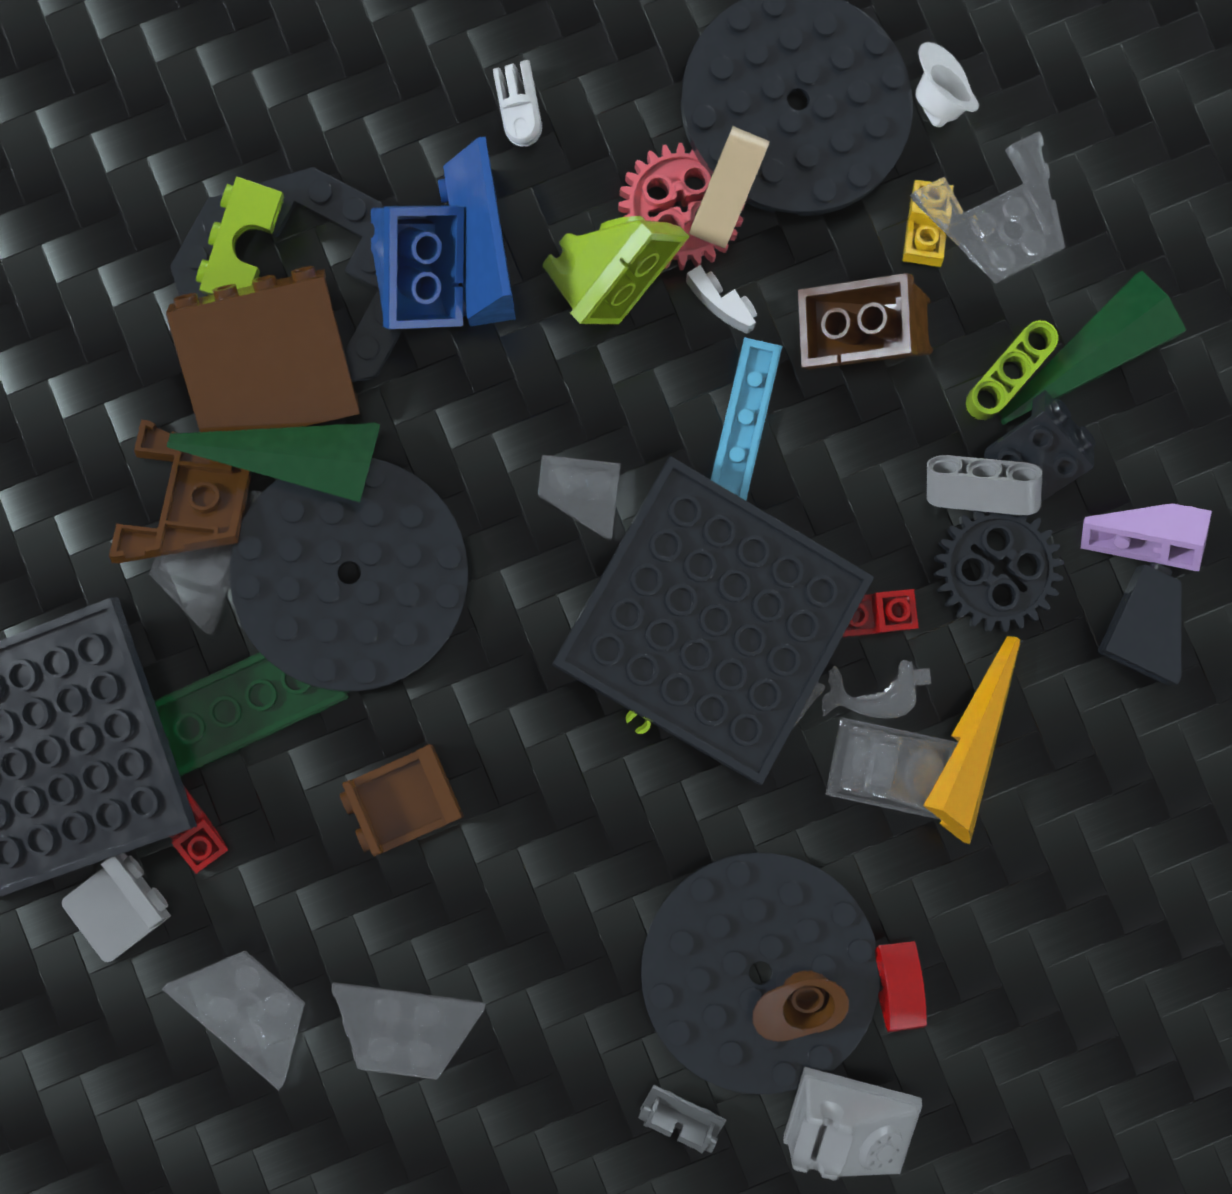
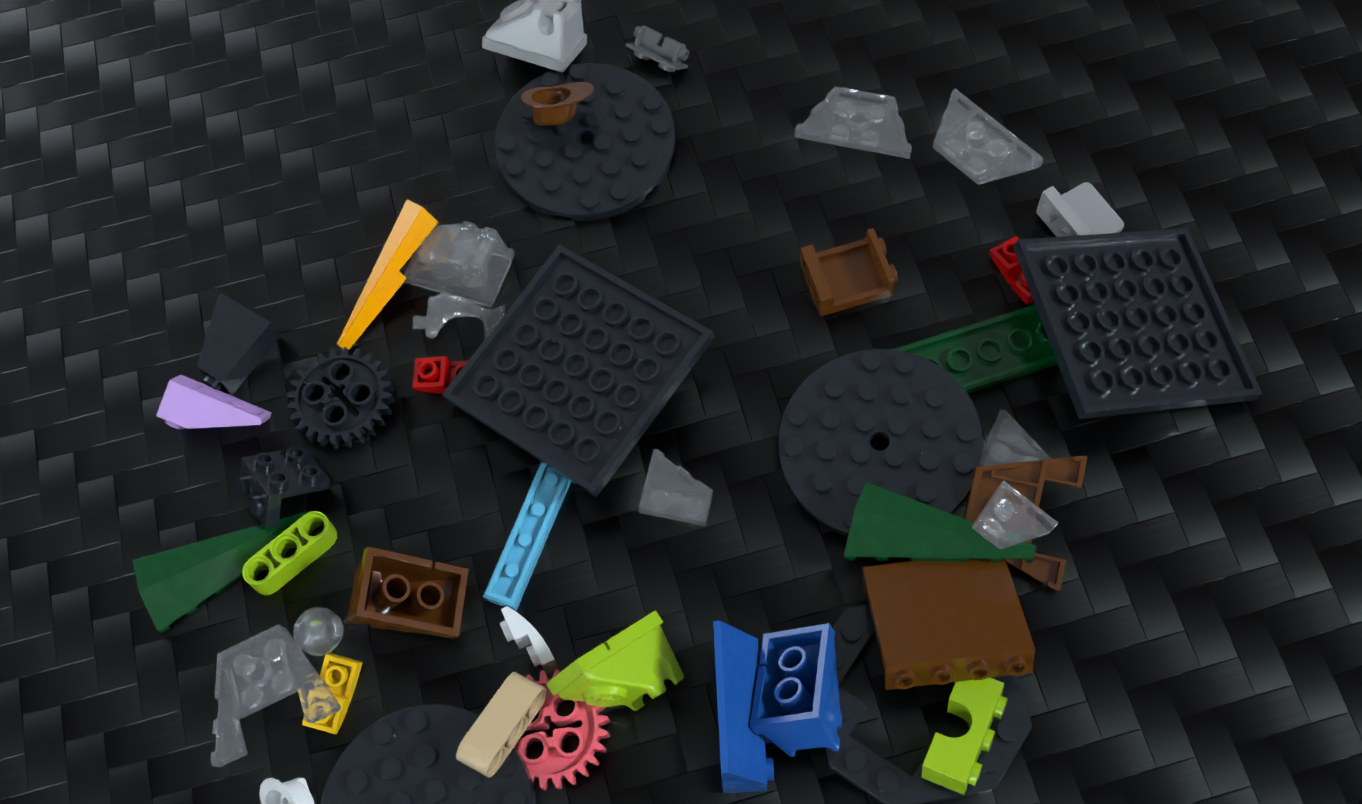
camera: 165 degrees left, 20 degrees down
red slope [875,941,927,1032] -> none
light grey beam [927,455,1042,515] -> none
none -> clear piece [293,607,344,656]
none -> clear wing [972,481,1058,550]

